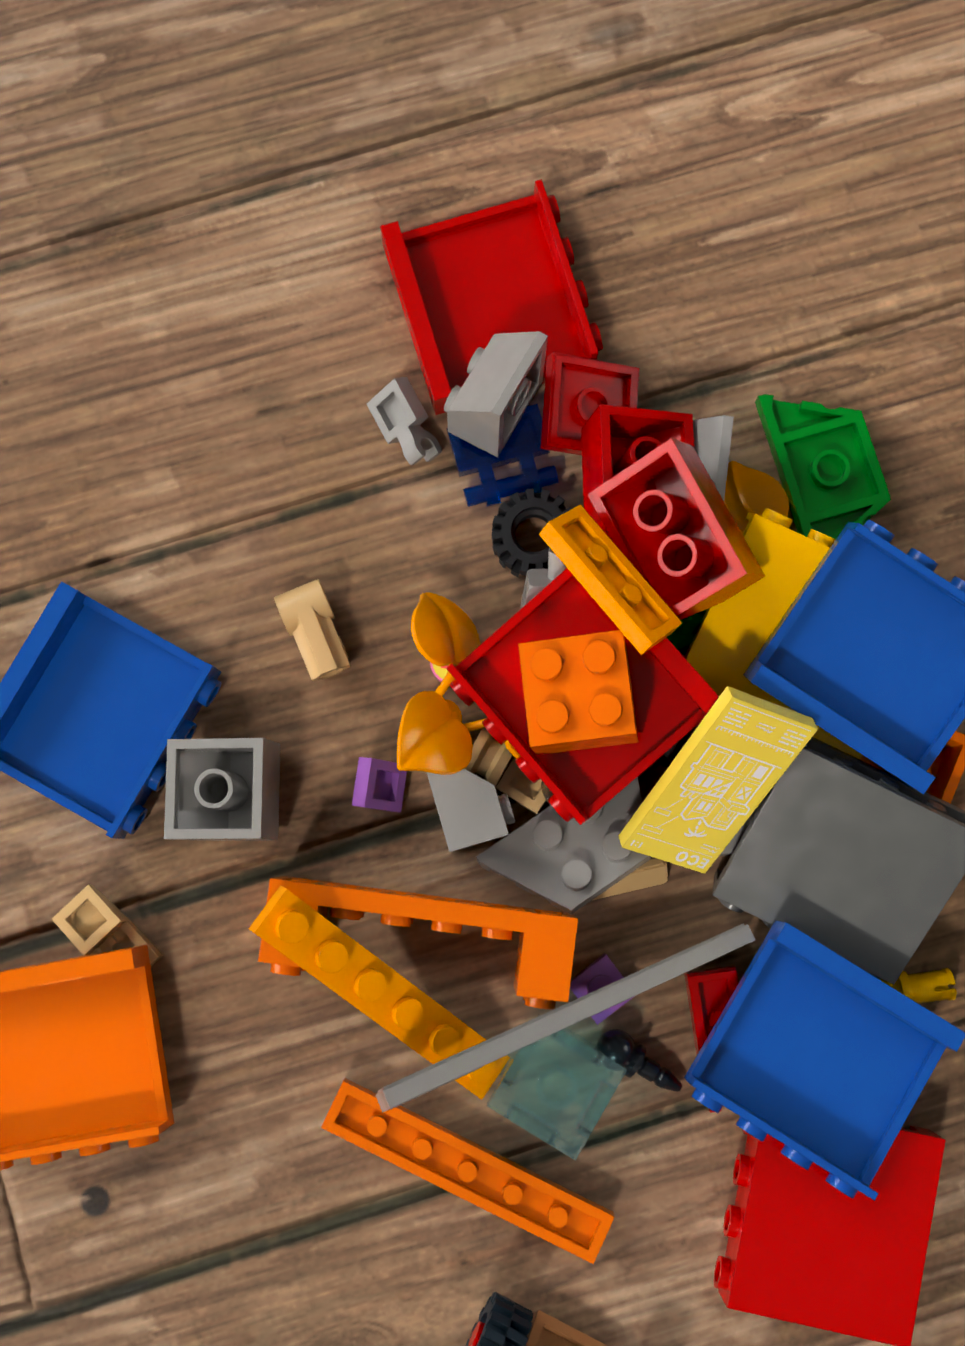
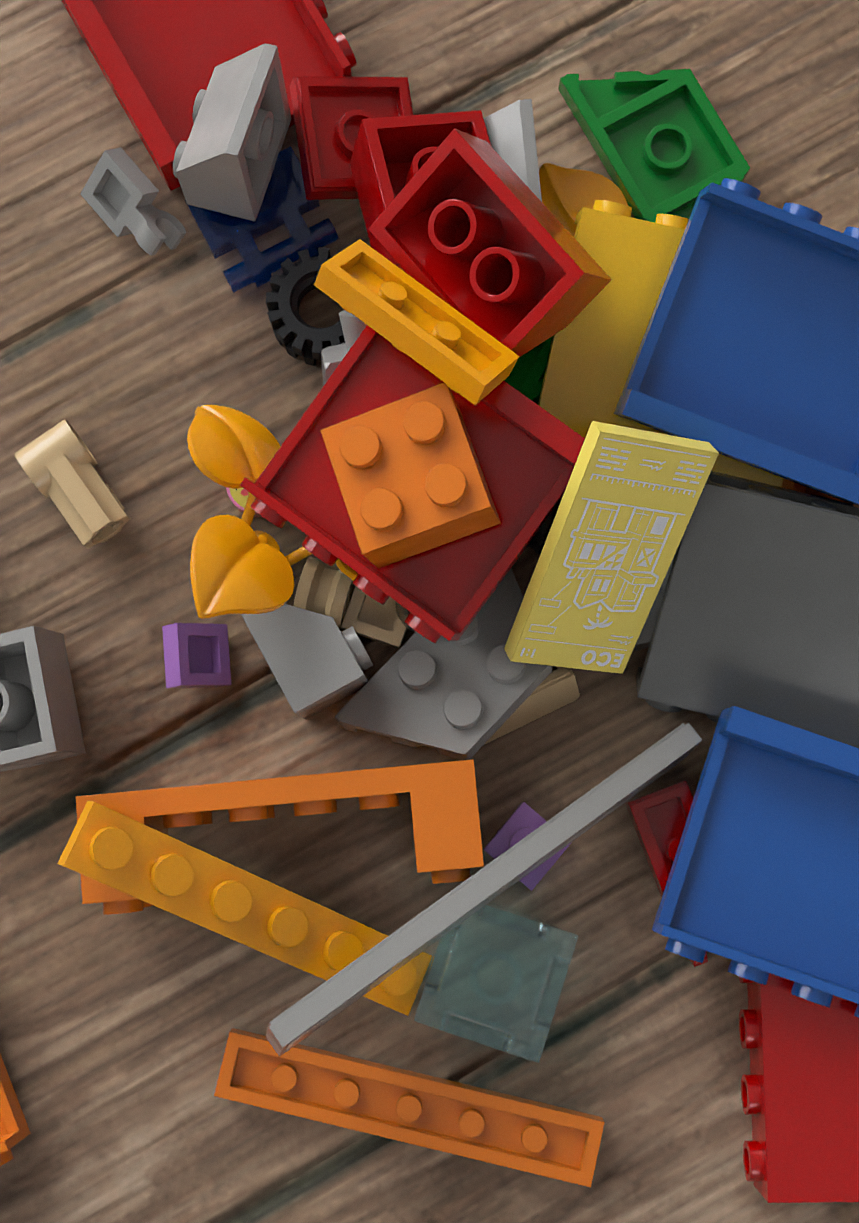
camera: 10 degrees left, 0 degrees up
black bar [596,1029,682,1092] -> none

